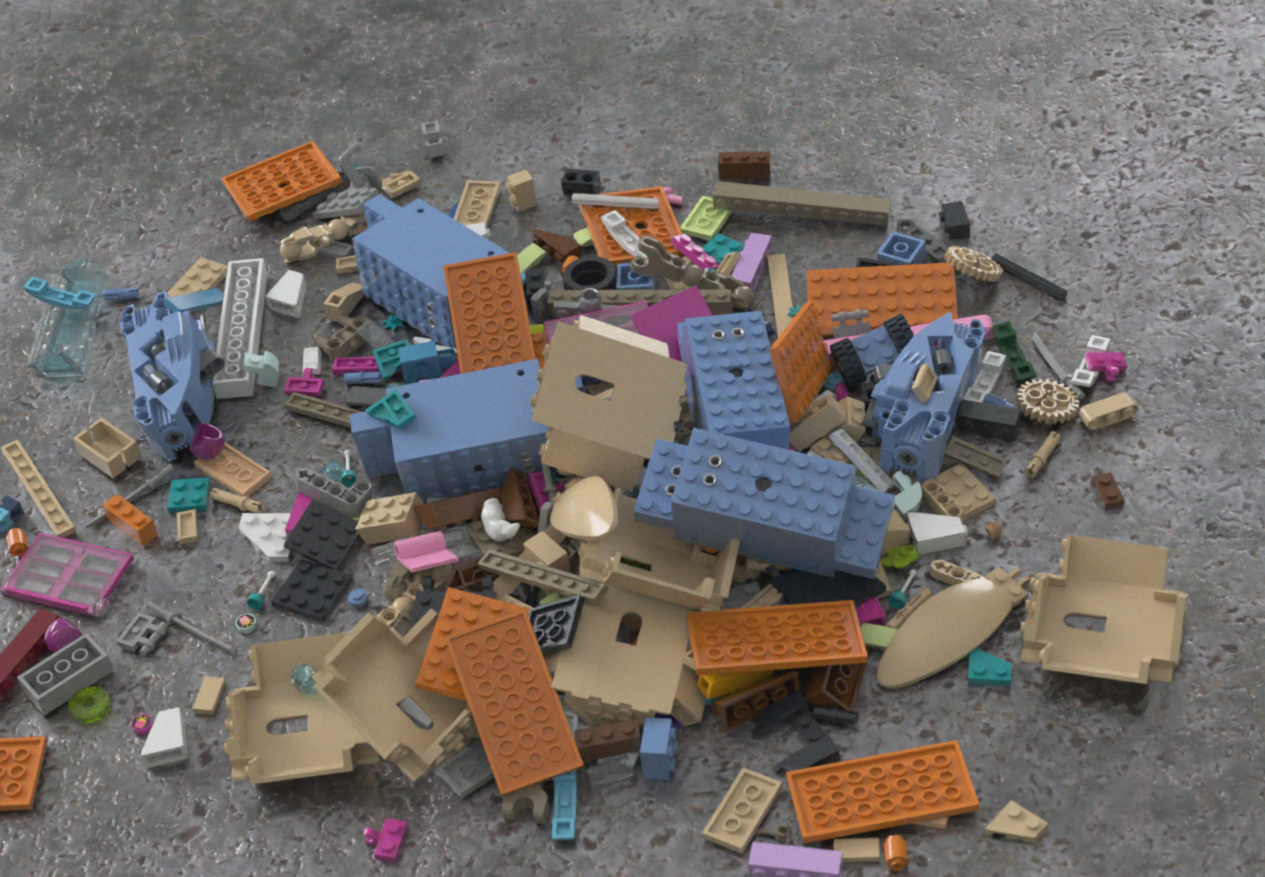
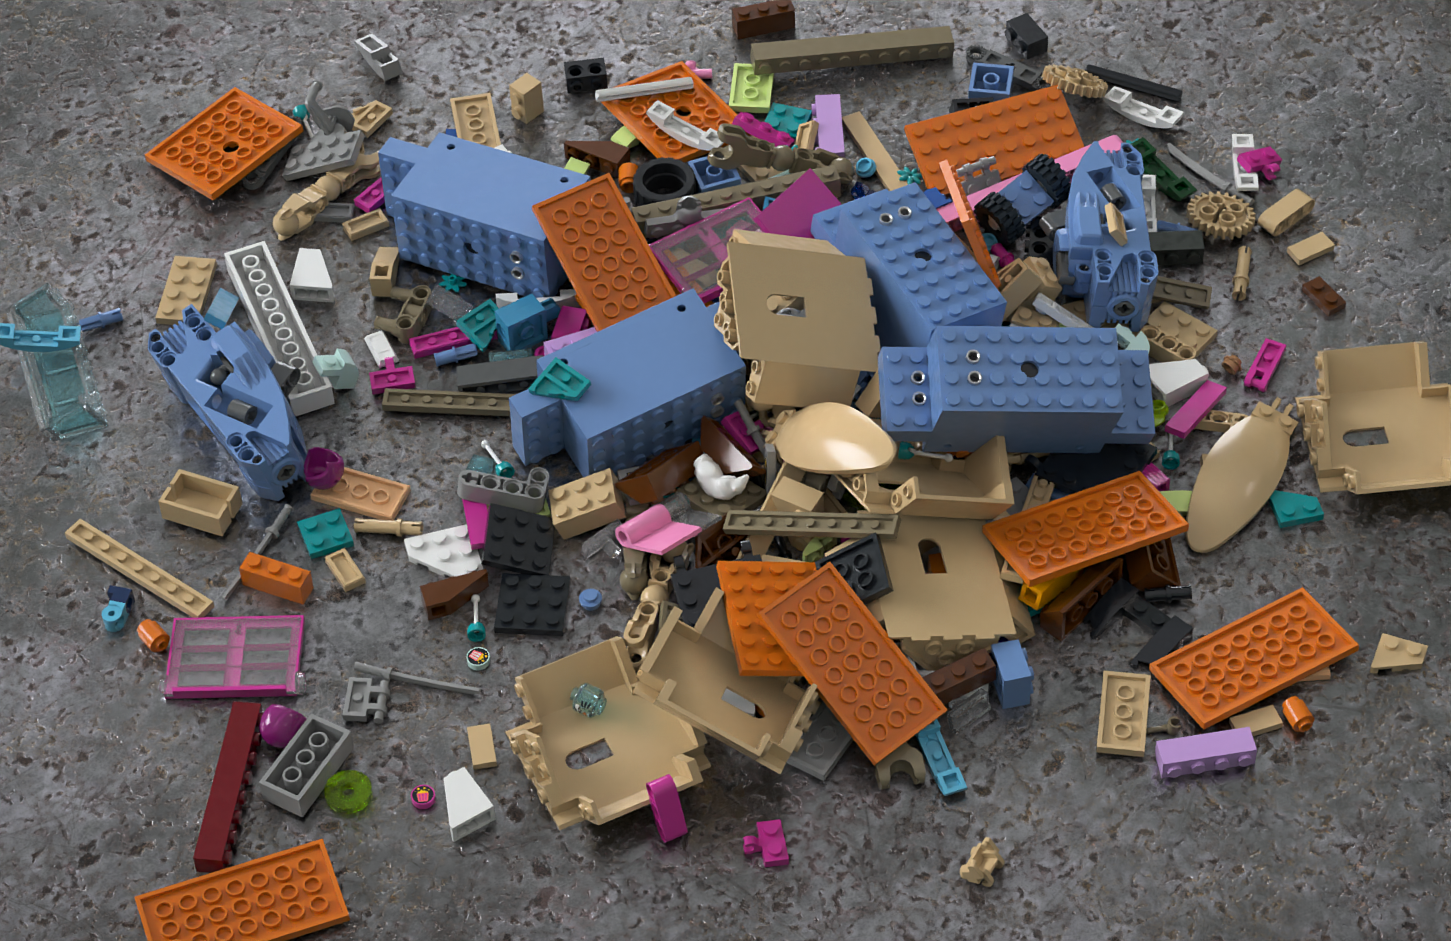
camera: 25 degrees left, 5 degrees up
tan pin [885,587,933,630] -> none
none -> reddish brown slope [420,569,489,621]
none -> dark pink beam [646,774,688,843]
none -> medium azure plate [856,158,876,178]
none -> hinge [898,441,953,462]
none -> white slope [1103,86,1184,128]
none -> dark pink tile [1165,380,1227,439]
none -> dark pink plate [1244,338,1286,393]
none -> tan tile [1287,232,1335,266]

